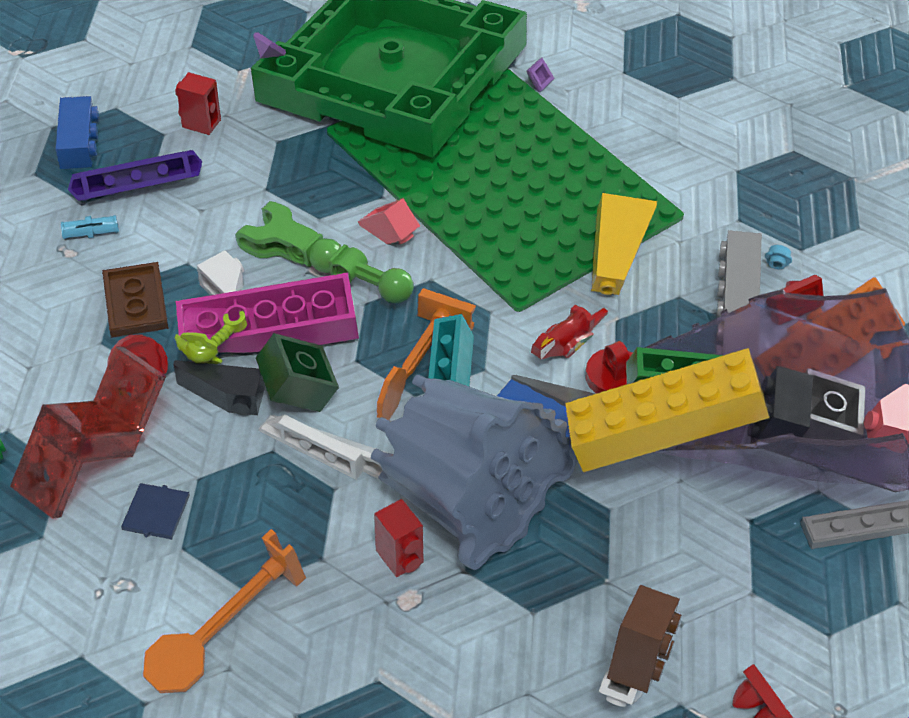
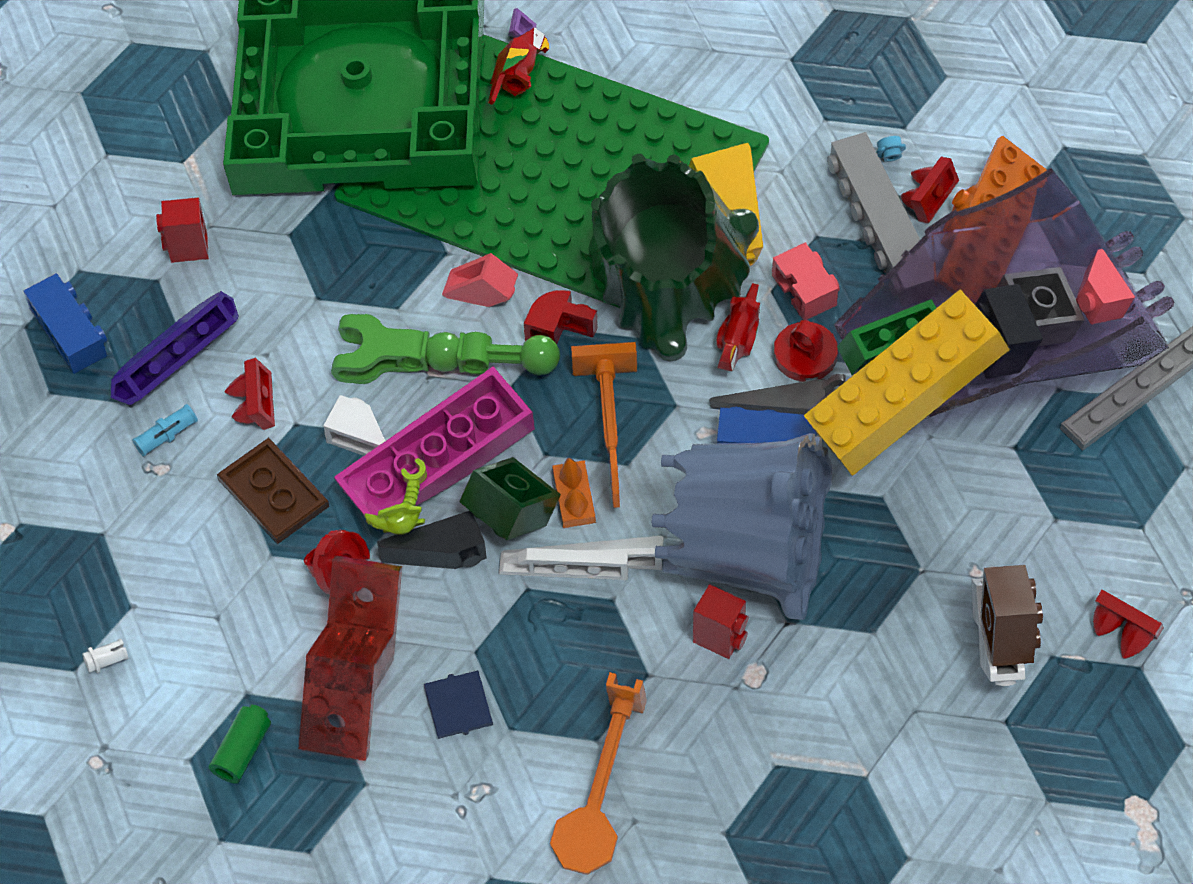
camera: 25 degrees left, 10 degrees up
medium lavender slope [253,32,286,58] -> none
teal brick [428,314,474,387] -> none
none -> red tile [224,357,275,430]
none -> red animal [488,27,549,105]
none -> red brick [524,290,598,344]
none -> orange tile [552,458,596,528]
none -> dark green piece [588,153,759,361]
none -> coral brick [772,242,840,320]

